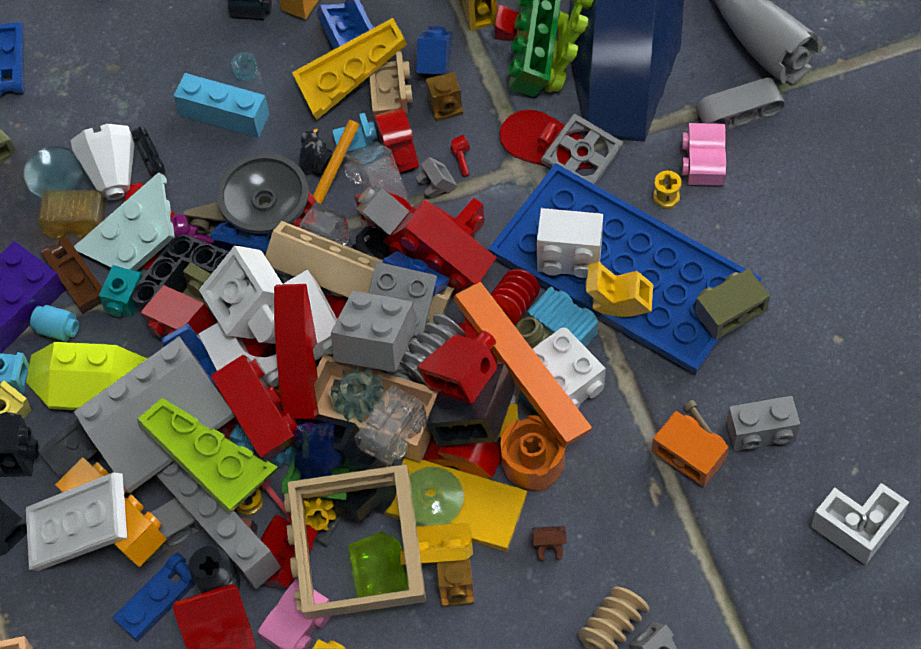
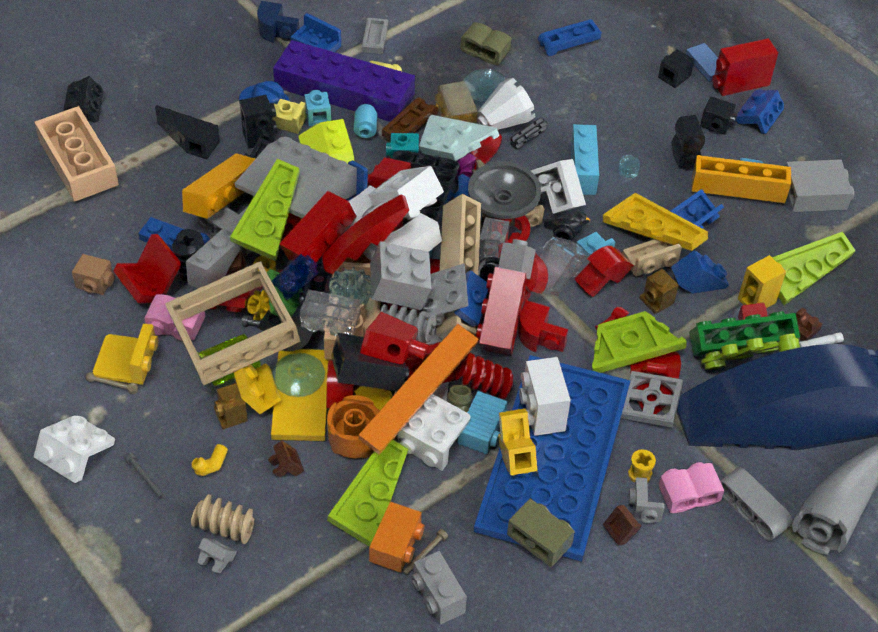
camera: 65 degrees right, 10 degrees down
white tile [26,472,127,571] -> none
light orange bar [313,119,360,205] -> none
light grey tile [416,157,458,198] -> none
none -> yellow arm [191,444,228,476]
none -> lime wing [327,440,408,547]
none -> white brick [531,159,586,214]
none -> lime wing [592,311,687,373]
none -> copper tile [603,505,641,545]
none -> light grey bracket [628,477,664,523]

